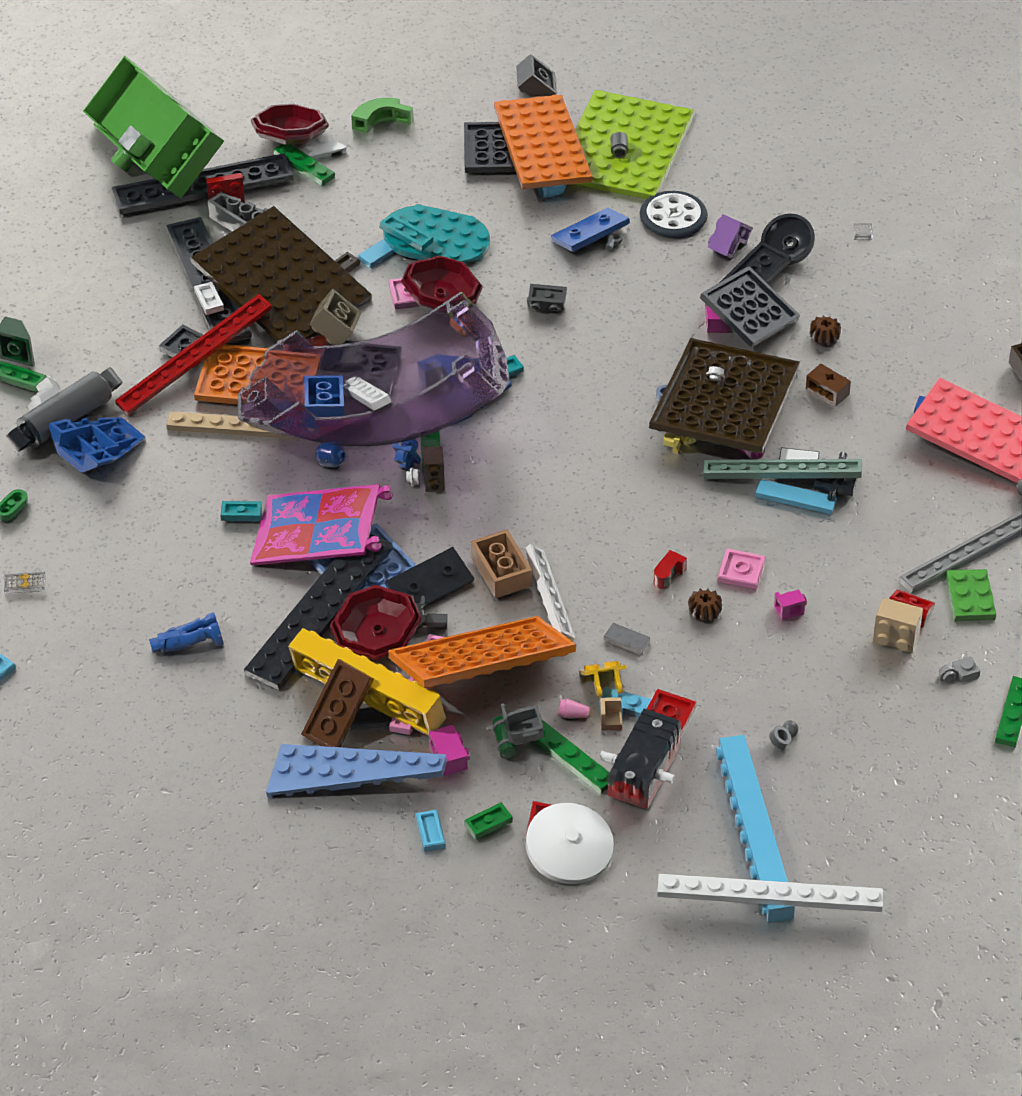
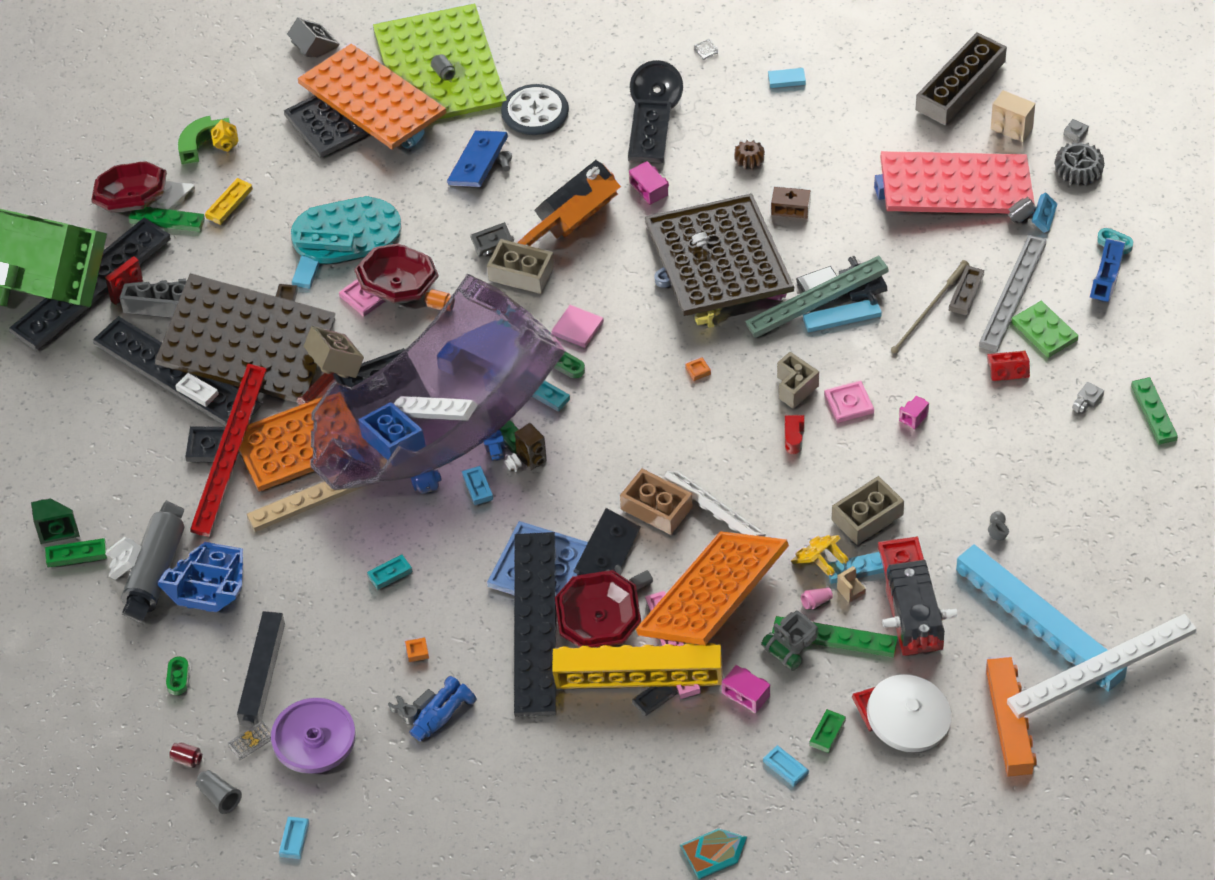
camera: 30 degrees left, 5 degrees up
flag [250,484,393,565] -> none
medium blue wing [266,744,447,798] -> none
reddish brown tile [301,659,375,748] -> none
flat silver tile [604,622,650,655] -> none
reddish brown gear [688,588,723,622] -> none
black plate [699,266,801,348] -> none
medium lavender brick [708,214,753,258] -> none
tan brick [873,598,923,653] -> none
none -> yellow plate [205,178,253,225]
none -> yellow brick [211,119,239,152]
none -> black brick [237,611,285,727]
none -> medium lavender dish [271,698,356,773]
none -> dark grey bar [388,689,436,725]
none -> orange plate [405,637,429,662]
none -> dark azure plate [462,466,493,506]
none -> dark tan brick [487,239,554,294]
none -> teal plate [512,369,570,412]
none -> orange piece [517,160,621,246]
none -> green plate [550,350,585,379]
none -> bright pink tile [551,305,604,348]
none -> tile [680,828,747,880]
none -> orange tile [685,357,711,381]
none -> medium azure tile [768,68,806,88]
none -> dark tan brick [777,352,819,409]
none -> dark tan brick [831,476,904,545]
none -> dark tan piece [891,260,970,354]
none -> plate [948,265,985,316]
none -> orange brick [986,657,1037,777]

